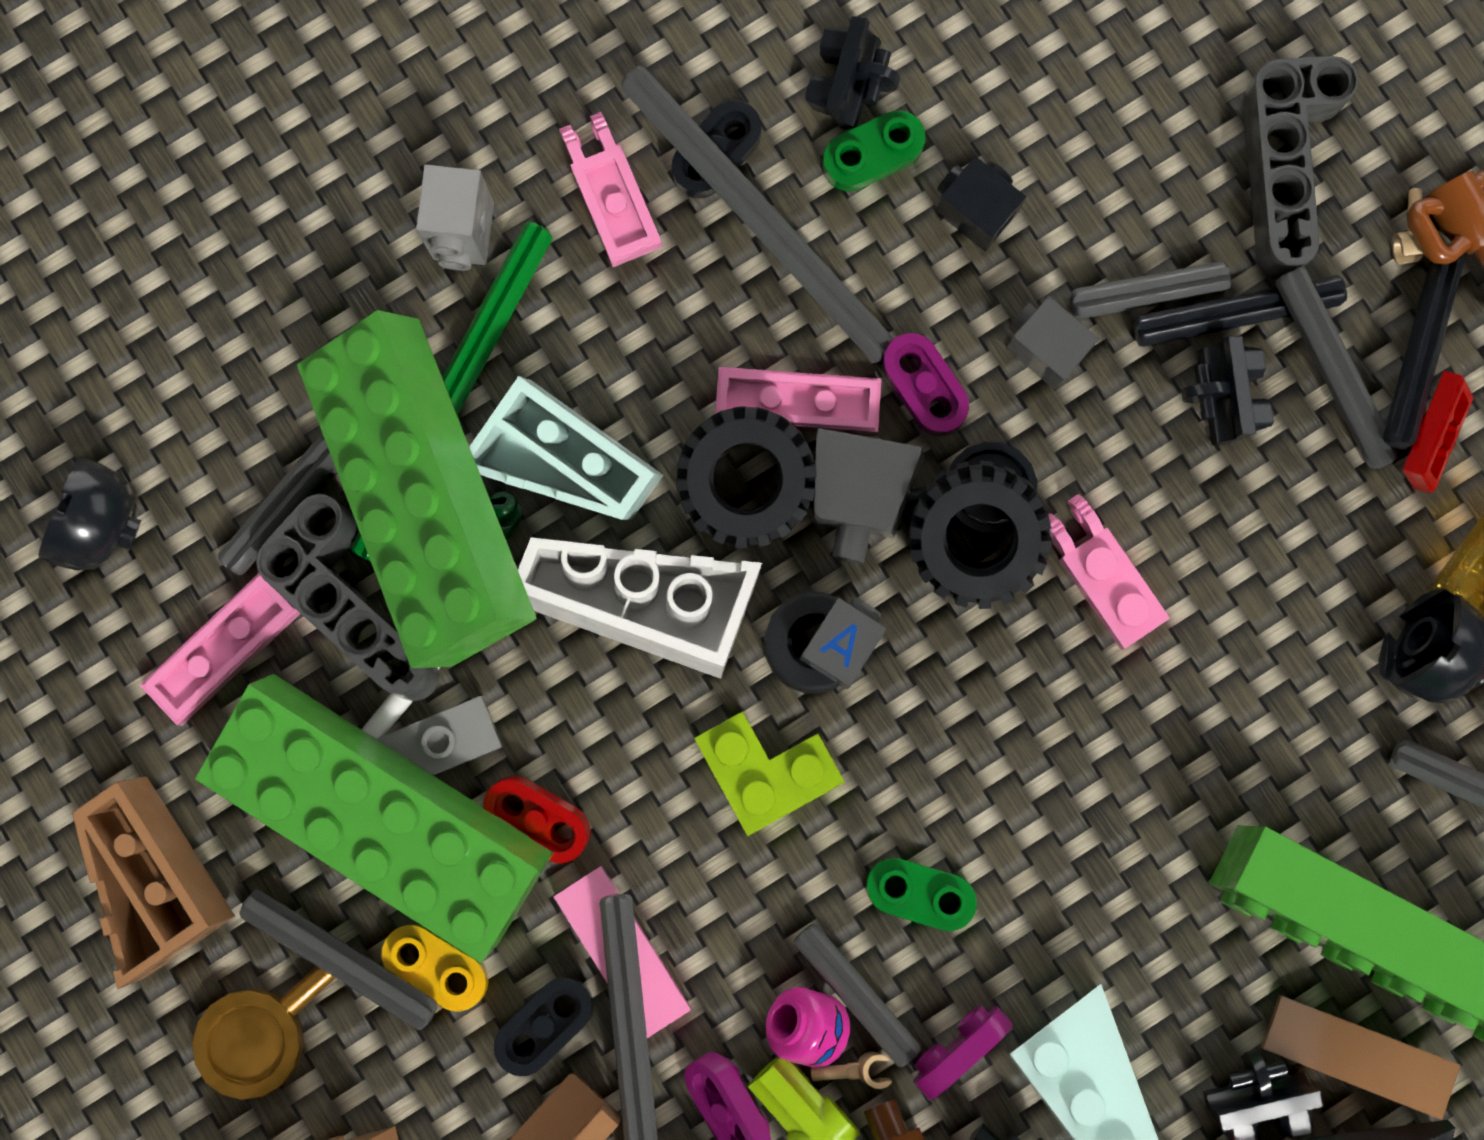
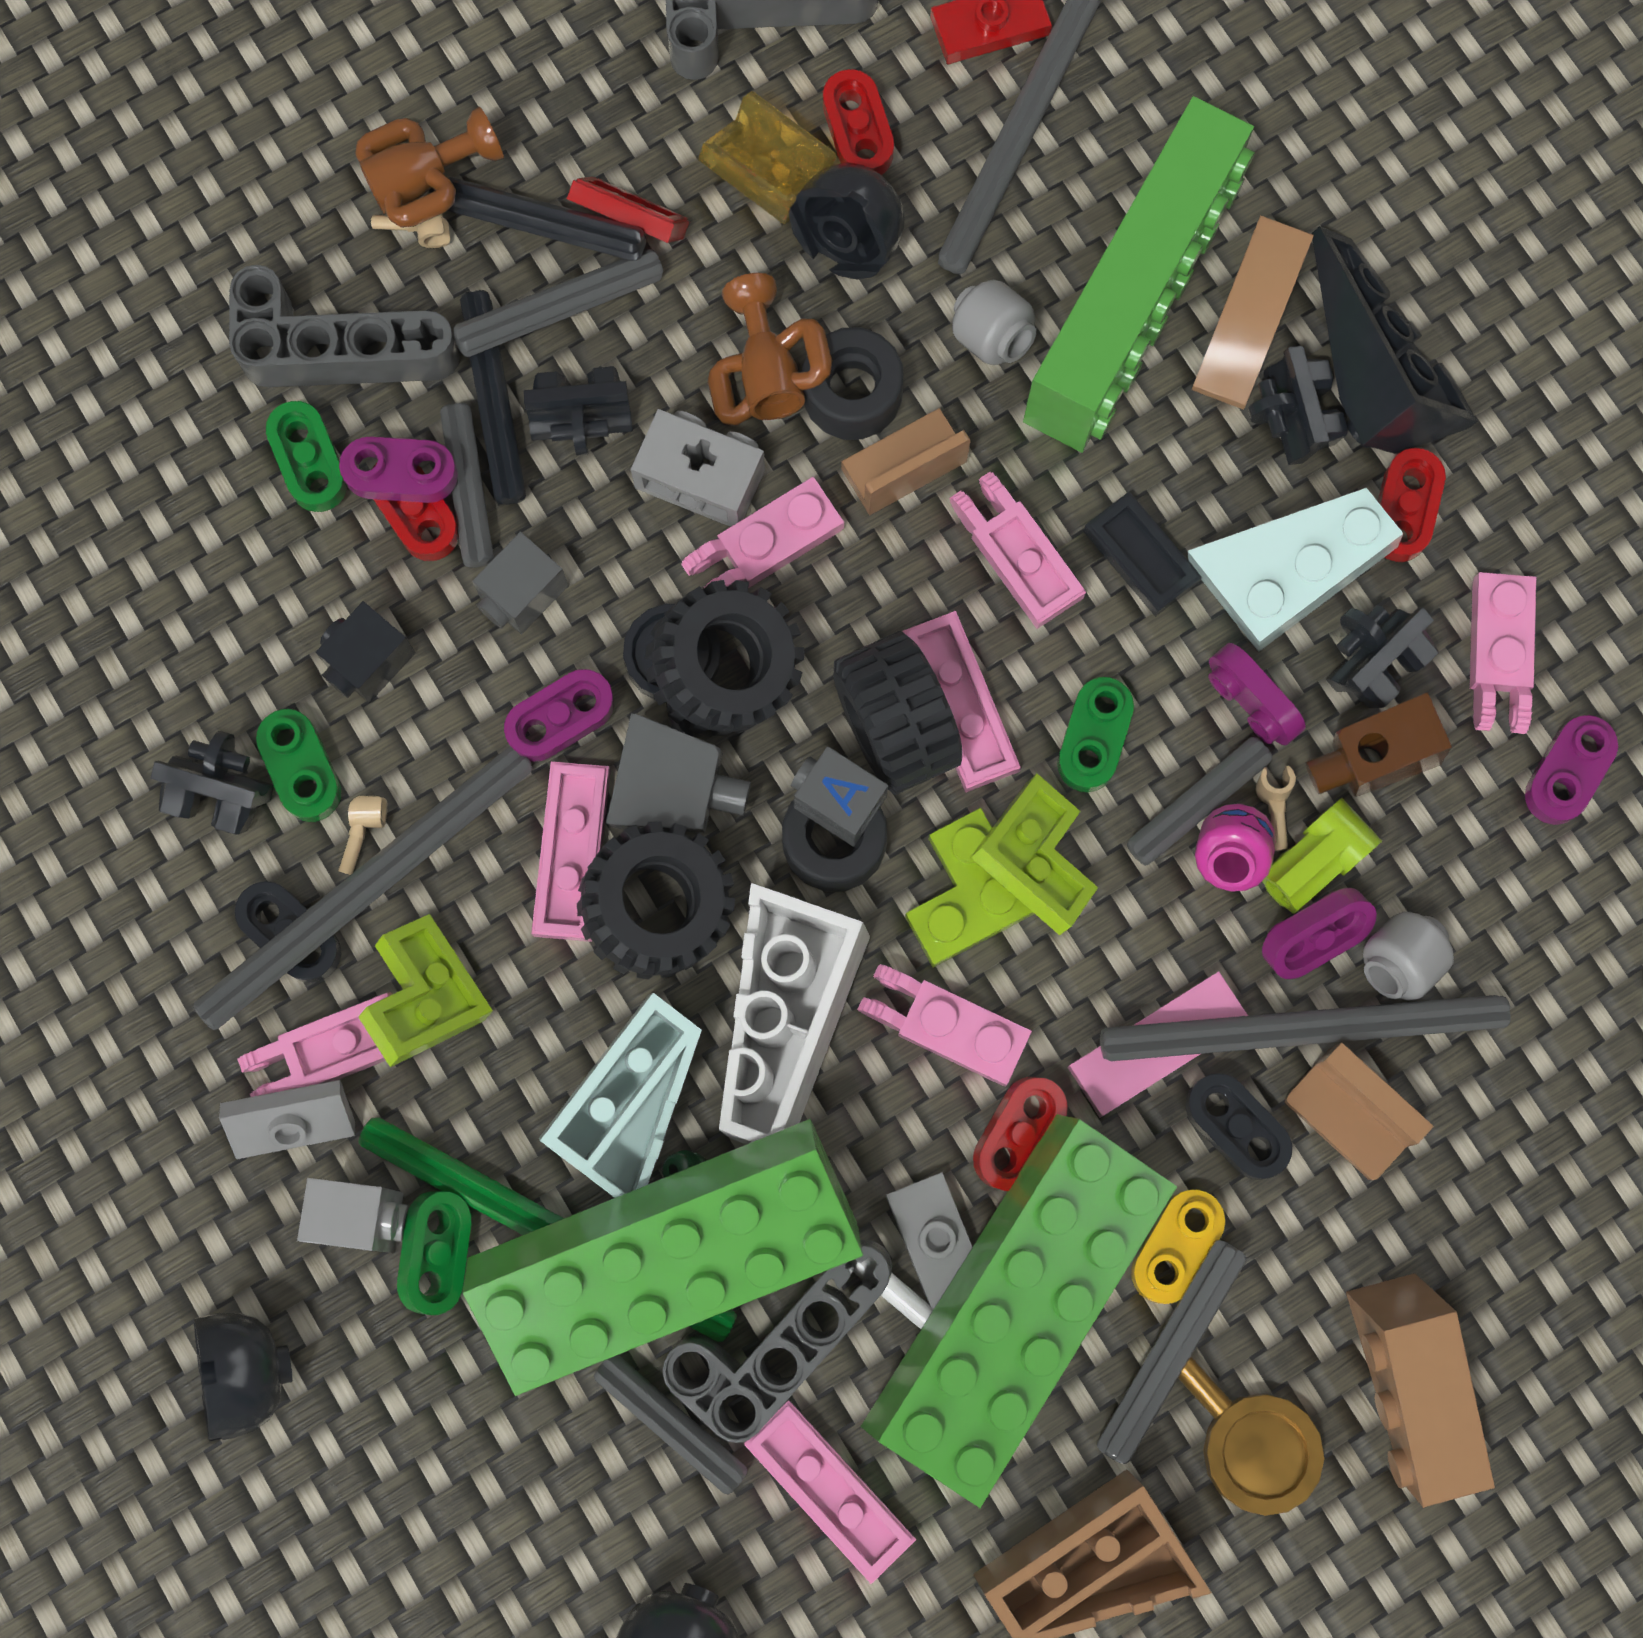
camera: 90 degrees left, 5 degrees down
none -> black cylinder [194,1313,293,1441]
none -> light grey plate [219,1080,355,1159]
none -> green plate [266,401,347,512]
none -> magenta plate [339,437,458,503]
none -> tan hand [339,795,387,875]
none -> lime plate [358,914,493,1067]
none -> red plate [371,463,459,561]
none -> green plate [397,1191,471,1315]
none -> light grey brick [631,409,765,527]
none -> dark orange piece [708,273,832,425]
none -> black tyre [802,327,903,440]
none -> black tyre [833,631,962,795]
none -> medium nougat panel [841,408,971,516]
none -> bright pink hinge [857,964,1032,1087]
none -> bright pink tile [902,611,1021,793]
none -> bright pink hinge [949,472,1086,629]
none -> light grey head [952,279,1036,365]
none -> lime plate [970,774,1098,935]
none -> black tile [1083,492,1202,617]

